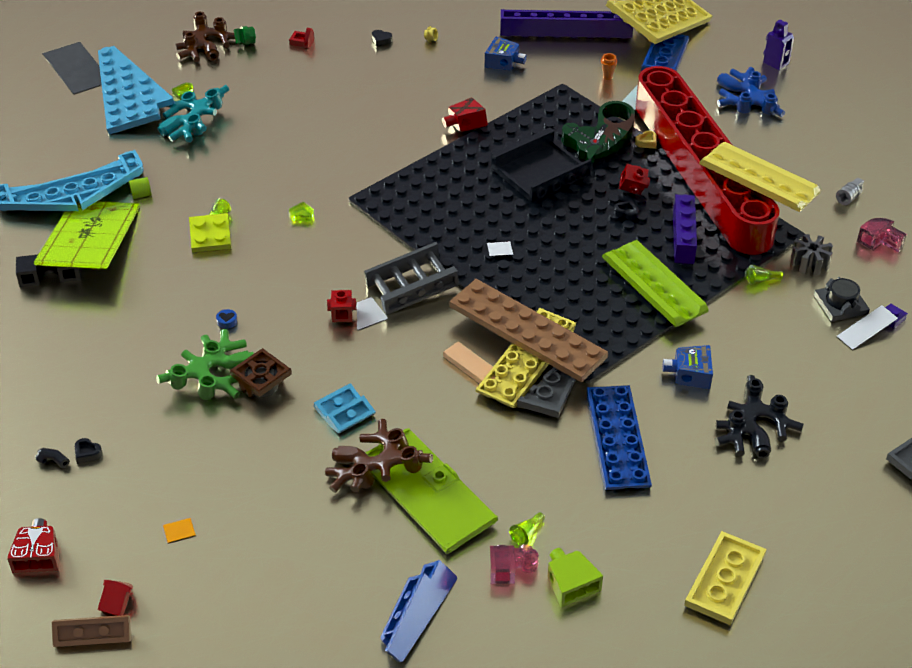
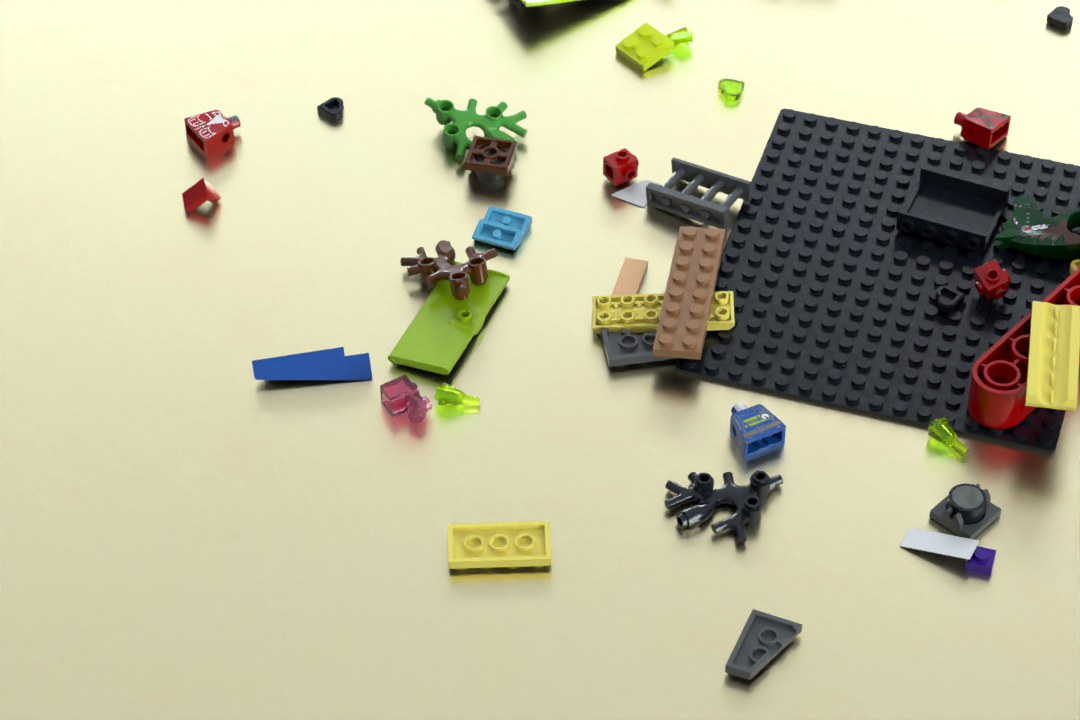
camera: 60 degrees right, 0 degrees up
black arm [35,448,70,468] -> none
medium nougat plate [52,615,131,647] -> none
light orange sticker [163,518,196,543] -> none
blue tile [216,309,237,329] -> none
white sticker [487,242,513,256] -> none
lime torso [548,548,603,607] -> none
blue plate [587,385,652,490] -> none
lime plate [602,240,709,327] -> none
dark purple brick [673,194,697,264] -> none
flat silver gear [791,234,833,275] -> none

